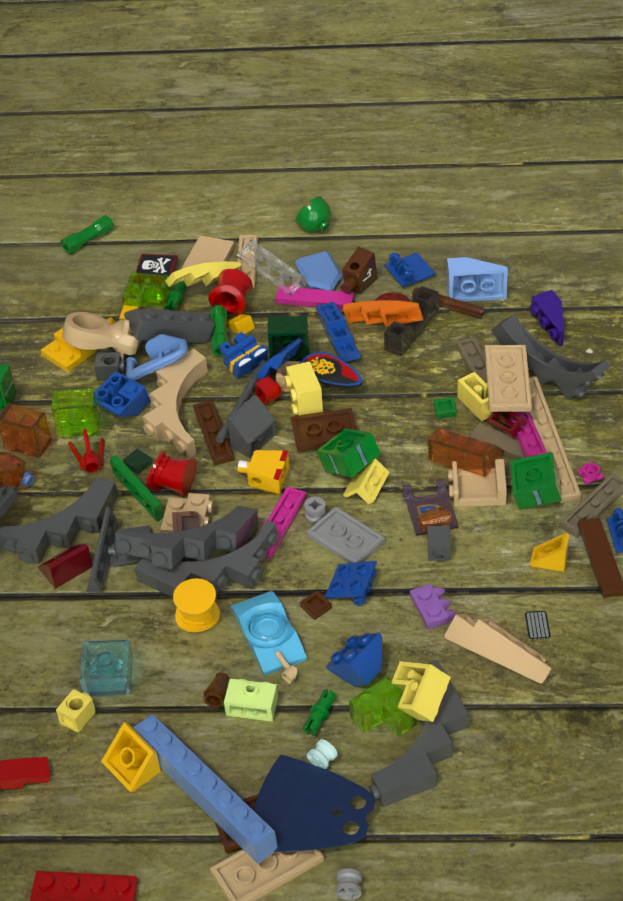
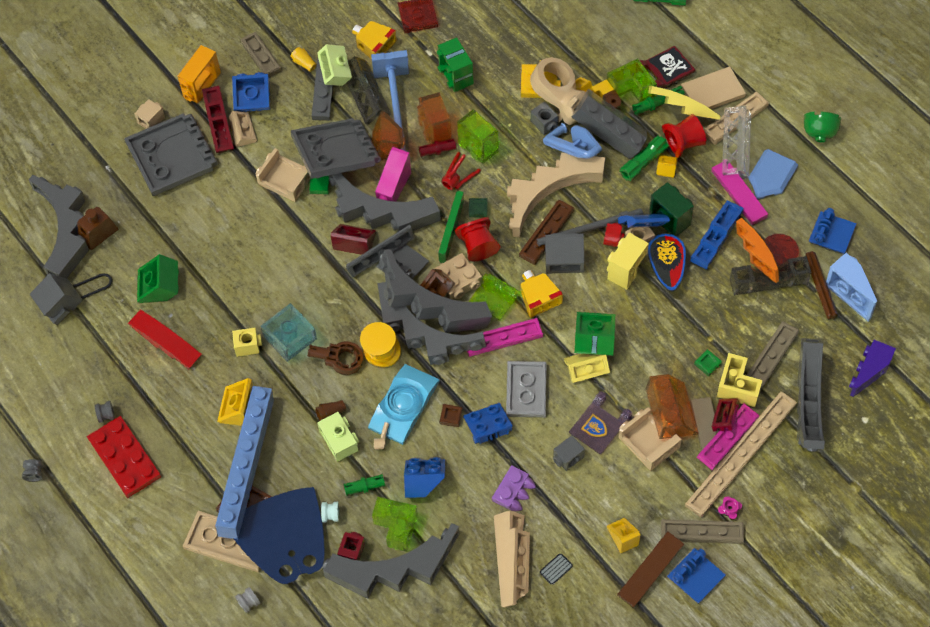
camera: 50 degrees right, 15 degrees up
blue slope [89,371,151,417] -> none
blue hips [220,332,268,379] -> none
reddish brown plate [291,408,357,452] -> none
light grey wheel [304,496,326,524] -> none
reddish brown torso [340,247,378,294] -> none
light yellow brick [391,661,451,722] -> none
clear orange brick [418,506,452,532] -> none
tan tile [484,345,532,412] -> none
green container [510,452,562,510] -> none
none -> dark grey wheel [94,400,115,423]
none -> reddish brown pin [307,341,363,375]
none -> dark red brick [337,532,365,561]
none -> dark pink slope [375,147,412,201]
none -> dark red pin [418,138,456,158]
none -> clear neon green hinge [468,273,521,320]

